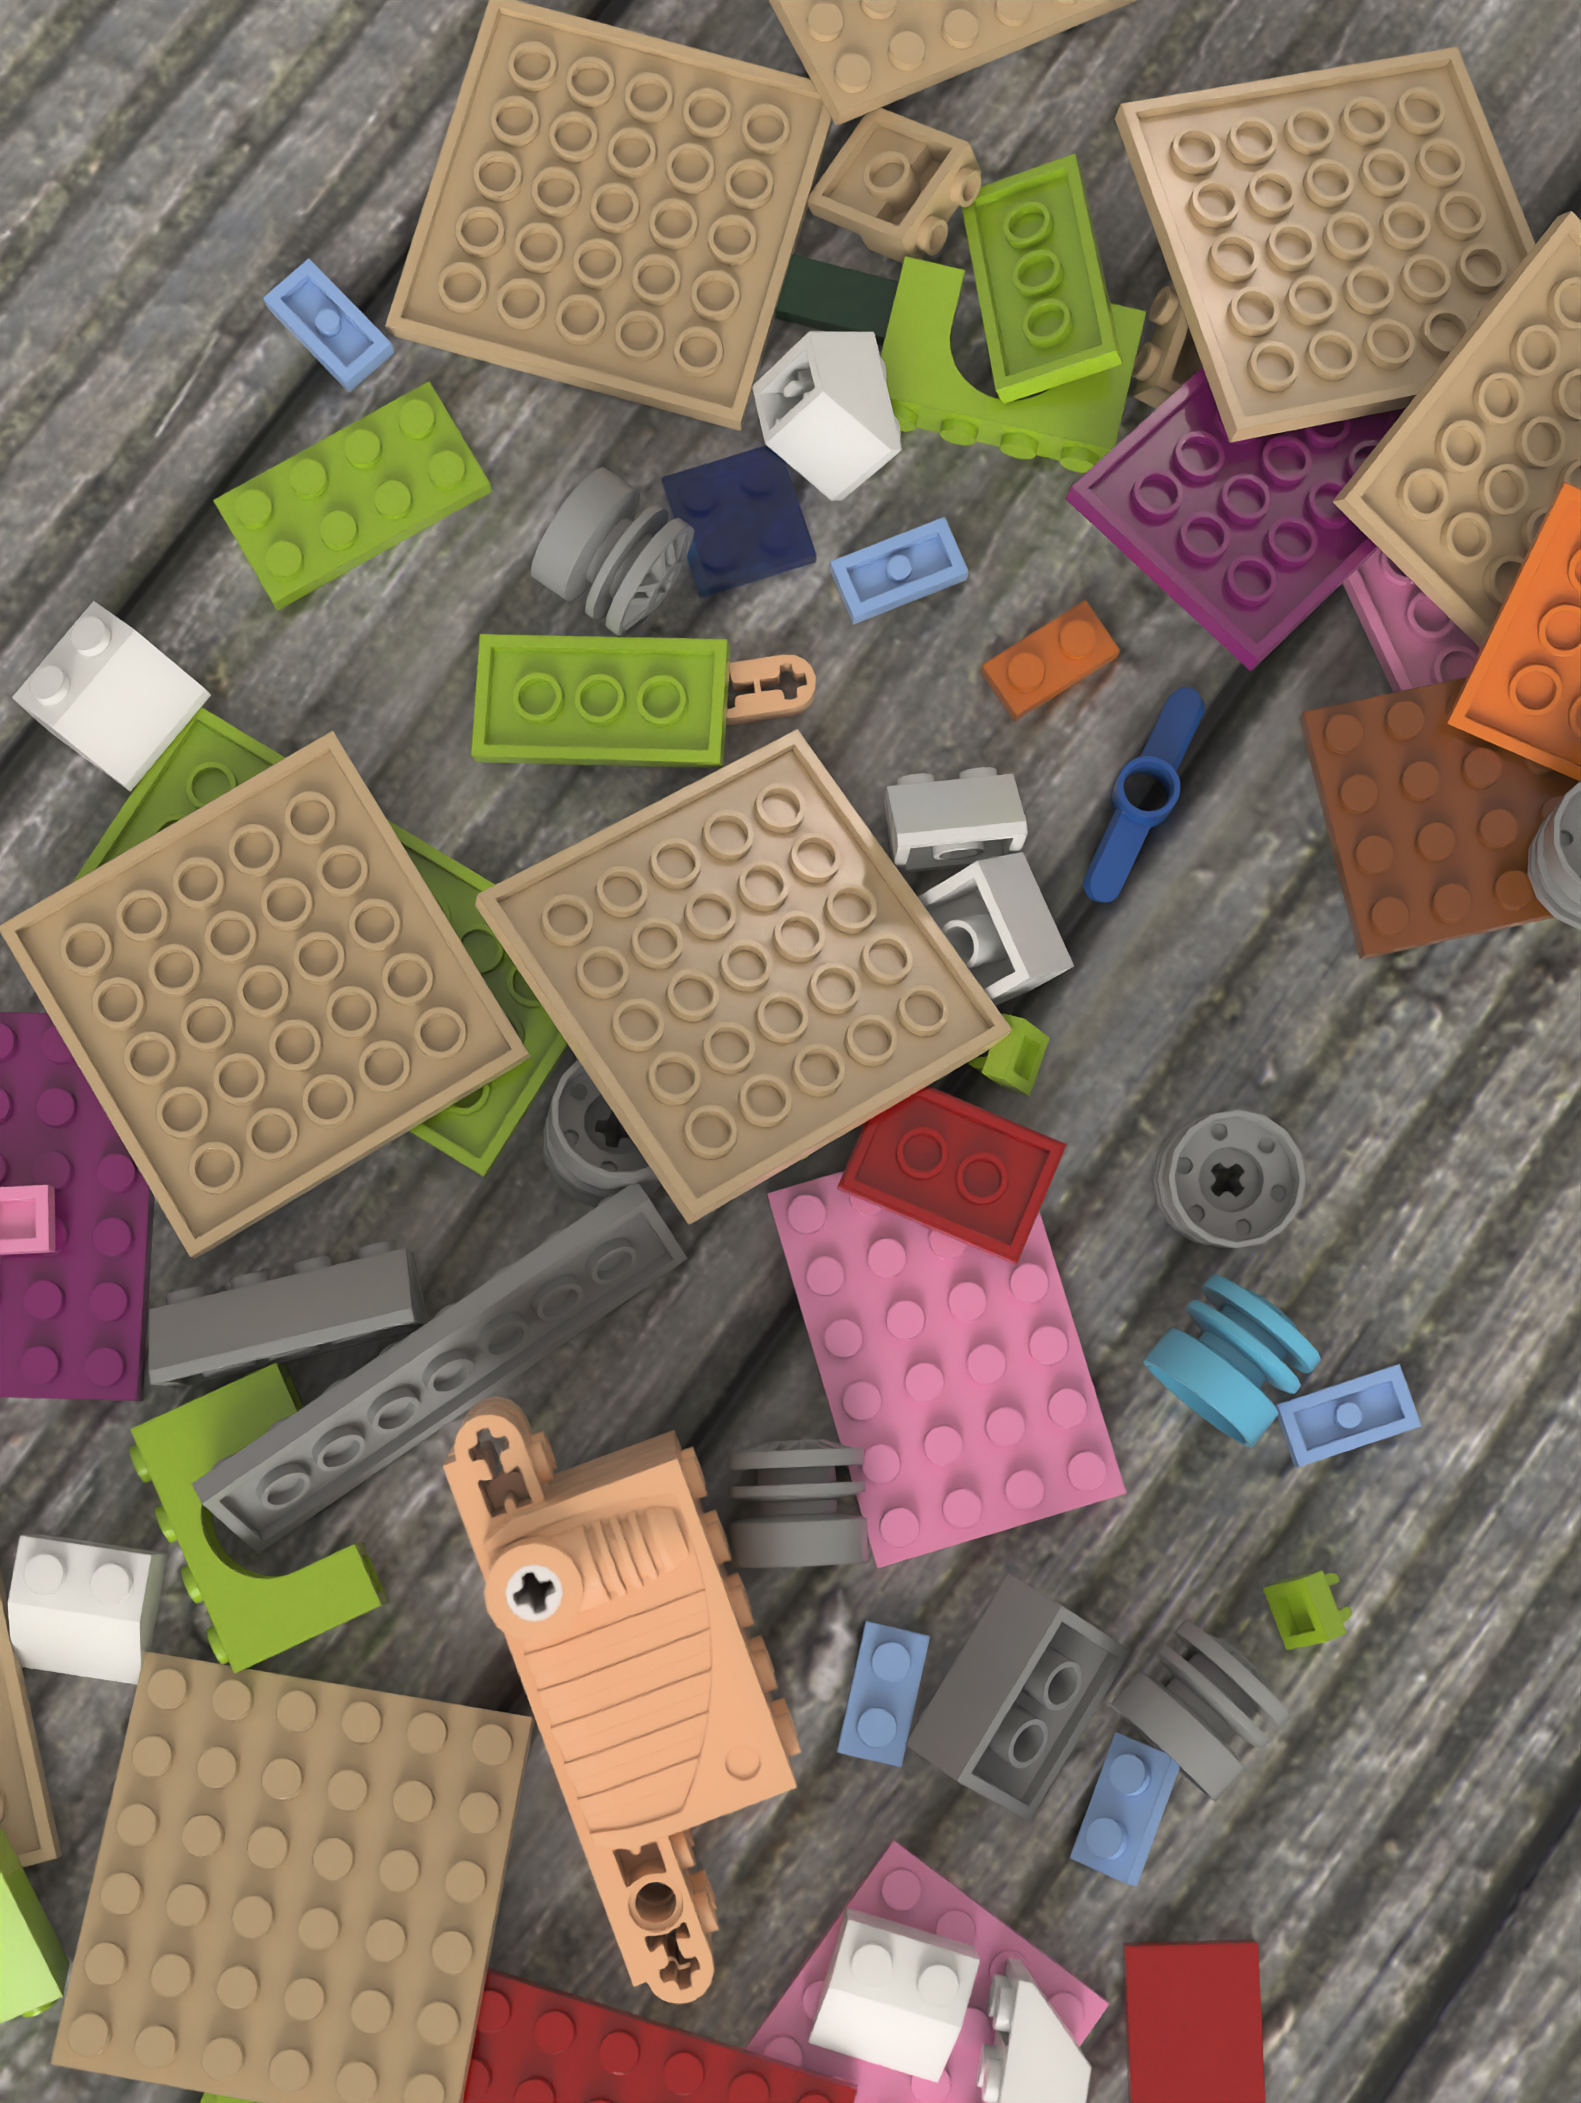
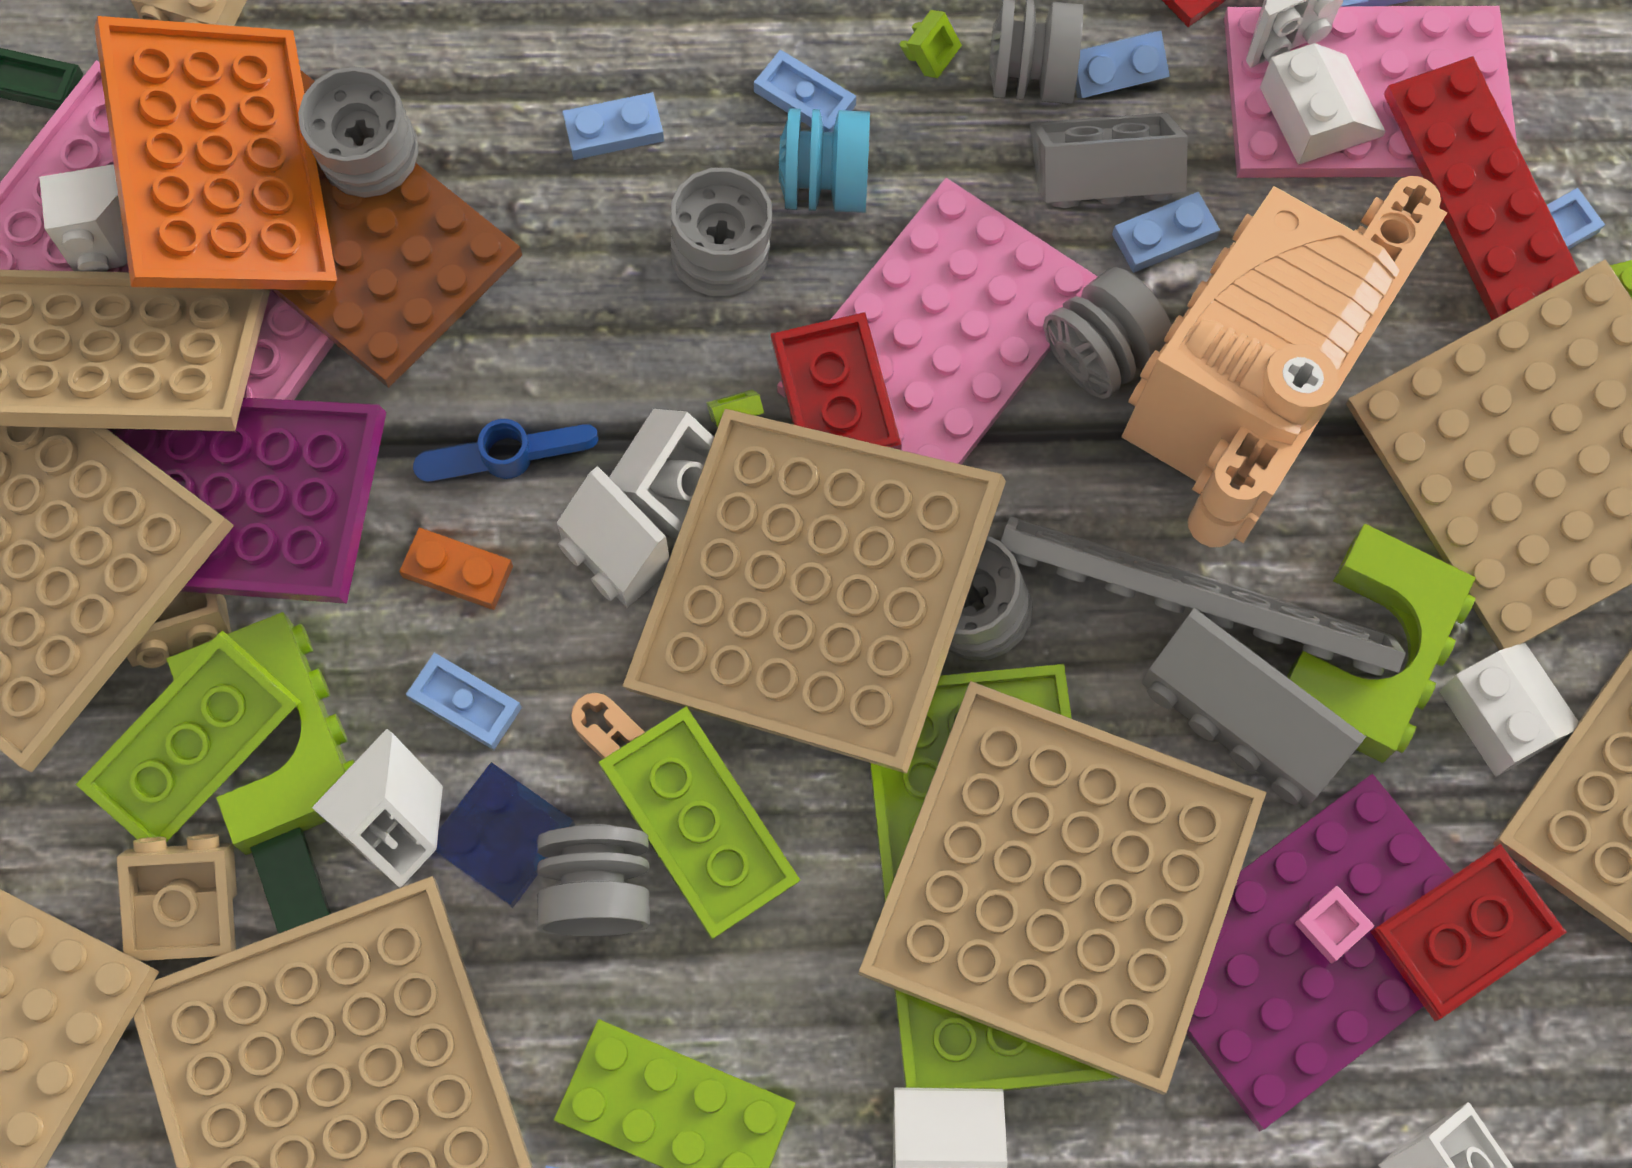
camera: 125 degrees left, 10 degrees down
none -> light blue plate [563,92,664,160]

